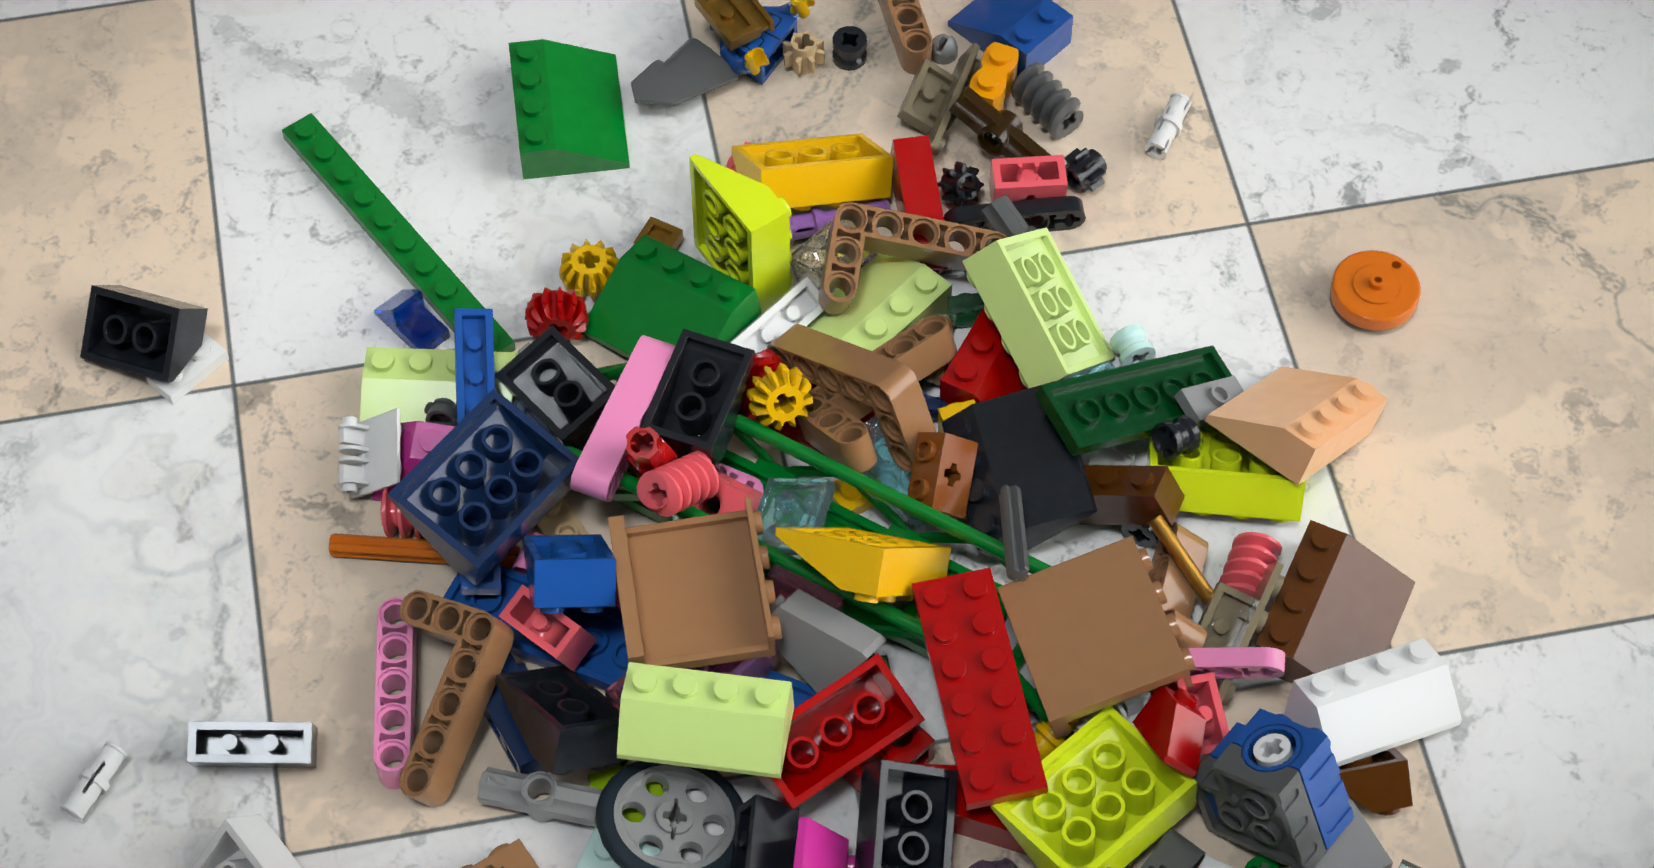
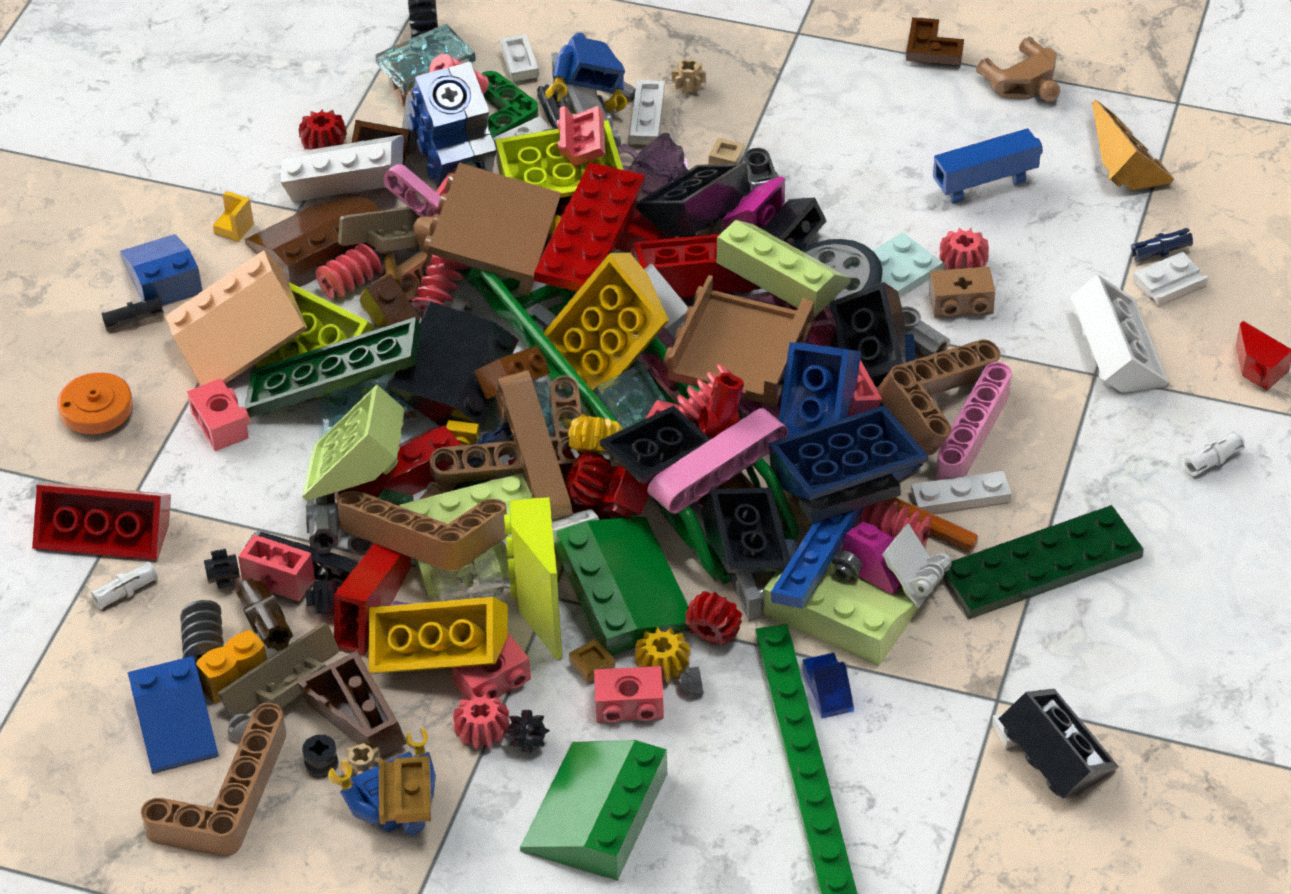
camera: 150 degrees left, 10 degrees down
brick [187,721,318,768] -> none
dark grey panel [631,38,738,106] -> none
dark grey axle [999,484,1030,581] -> none
light aqua wheel [1110,324,1156,366] -> none
red slope [1132,685,1206,779] -> none
black wheel [1152,415,1201,460] -> none
light grey plate [1174,375,1244,426] -> none
none -> red slope [32,483,171,560]
none -> black pin [101,295,164,331]
none -> blue slope [120,234,203,306]
none -> coral brick [187,378,251,451]
none -> yellow panel [213,191,254,242]
none -> reddish brown wedge [297,650,407,758]
none -> red gear [298,109,347,150]
none -> coral gear [453,692,510,750]
none -> black gear [504,710,550,753]
none -> coral bracket [557,106,605,166]
none -> coral brick [594,666,664,723]
none -> dark grey plate [680,665,704,698]
none -> white plate [911,471,1012,514]
none -> dark green plate [943,505,1144,619]

